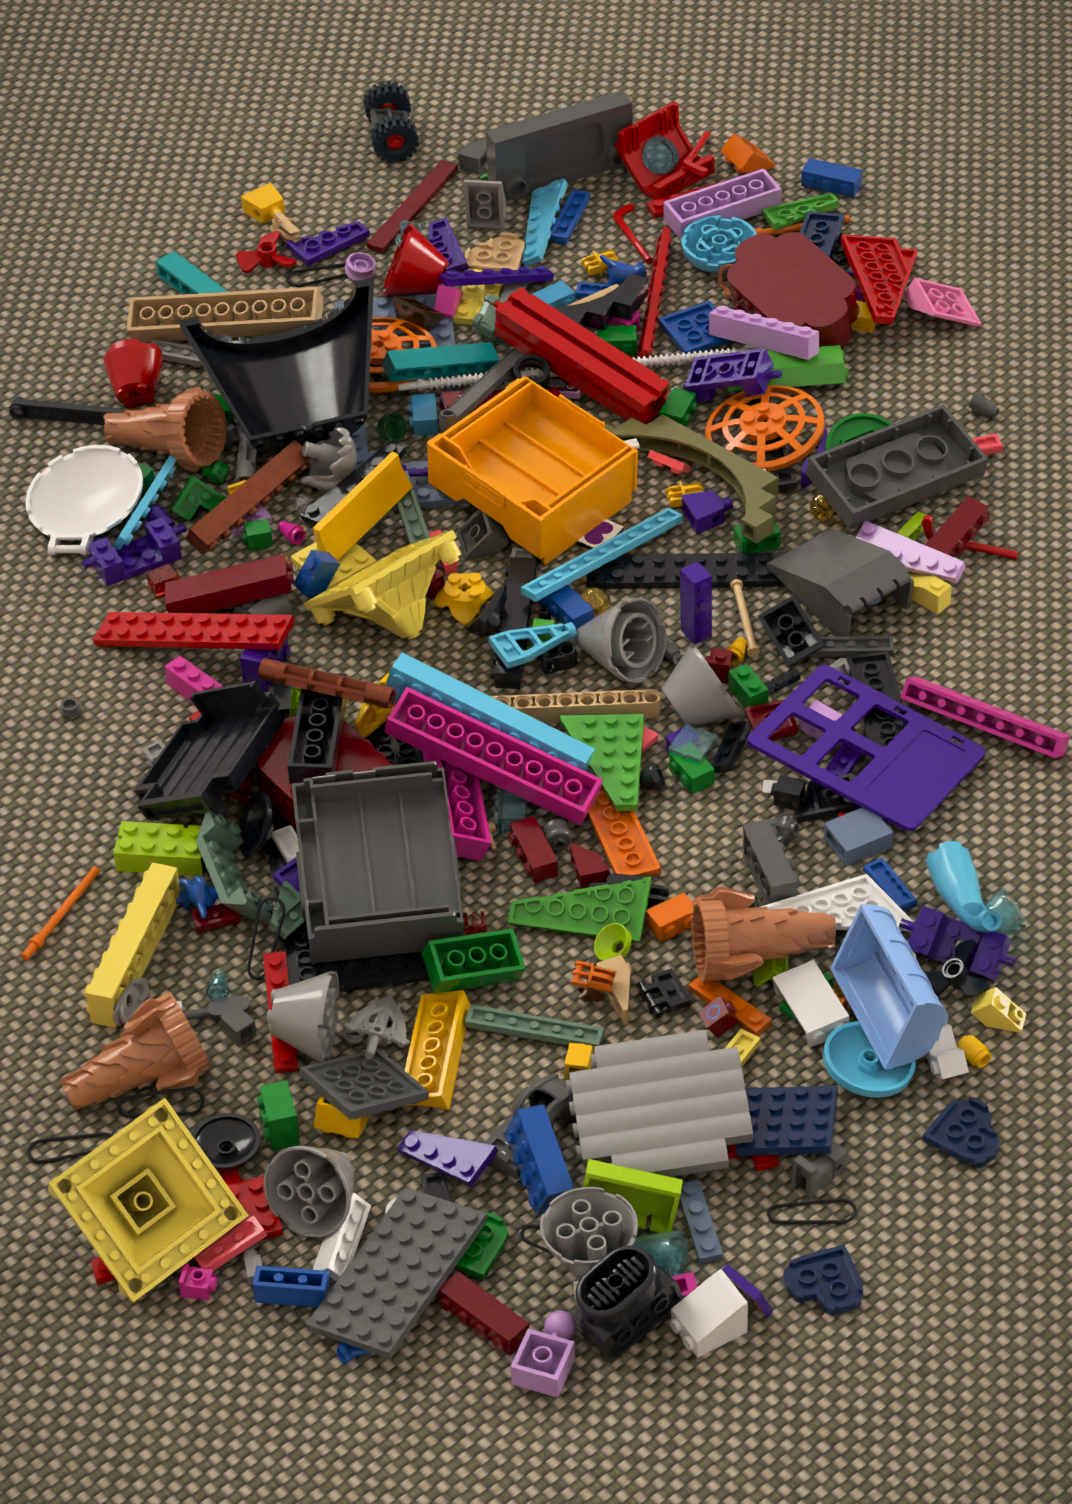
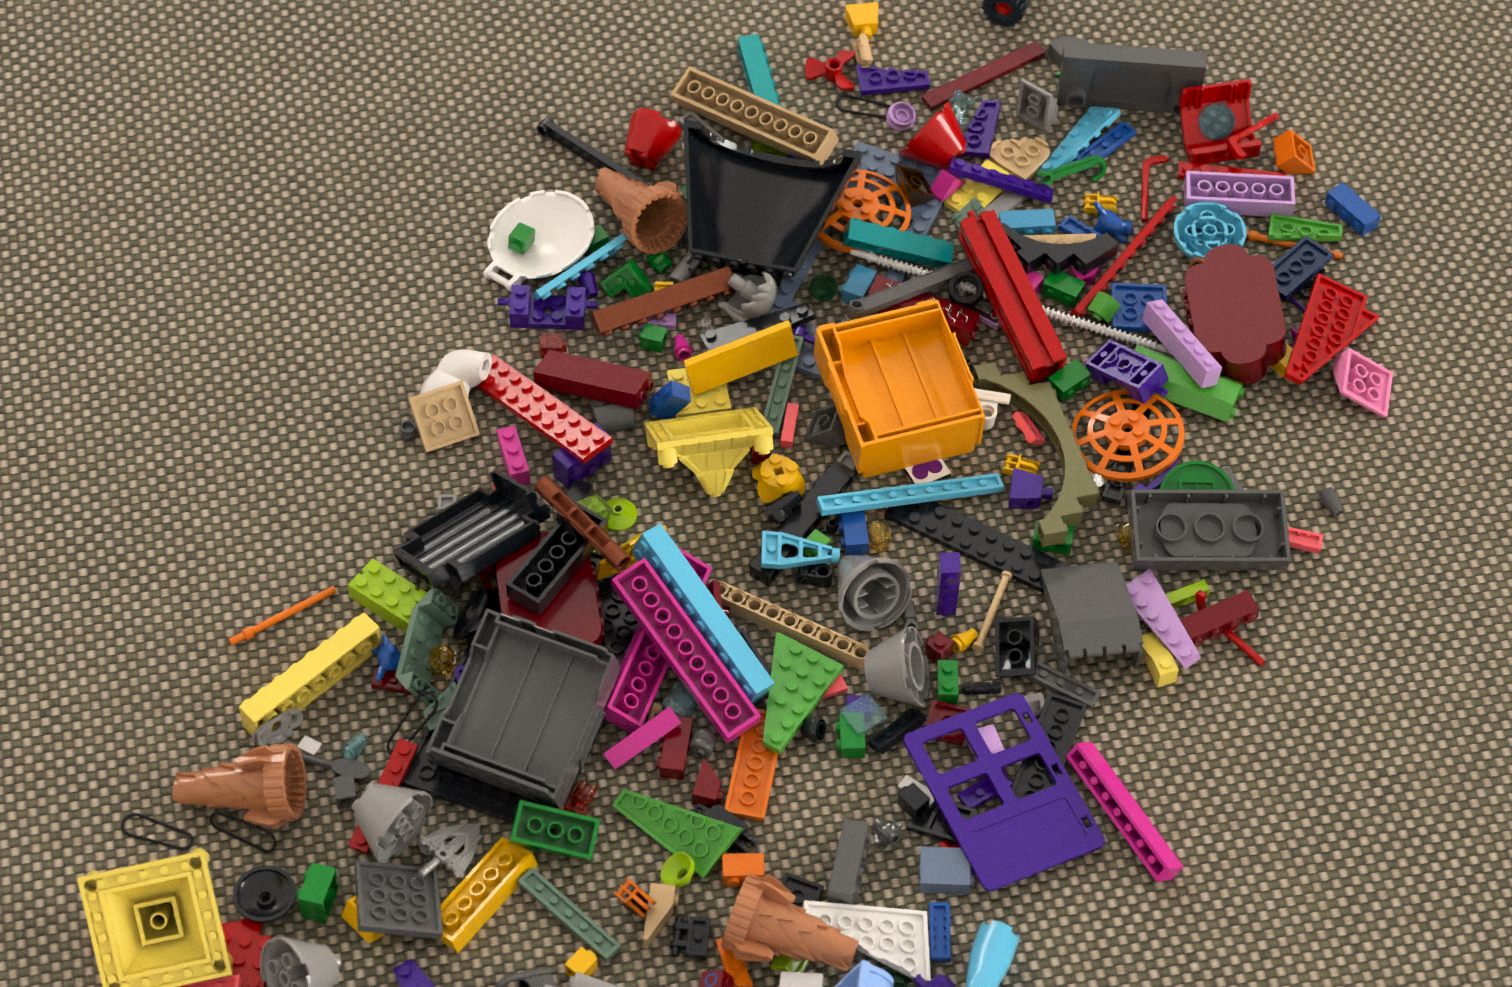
camera: 25 degrees right, 10 degrees up
none -> tan plate [408,380,480,452]
none -> white piece [420,349,492,397]
none -> clear yellow head [429,644,459,674]
none -> green brick [508,222,535,255]
none -> dark pink tile [603,706,681,770]
none -> green piece [1036,155,1107,185]
none -> bright green brick [1087,291,1121,323]

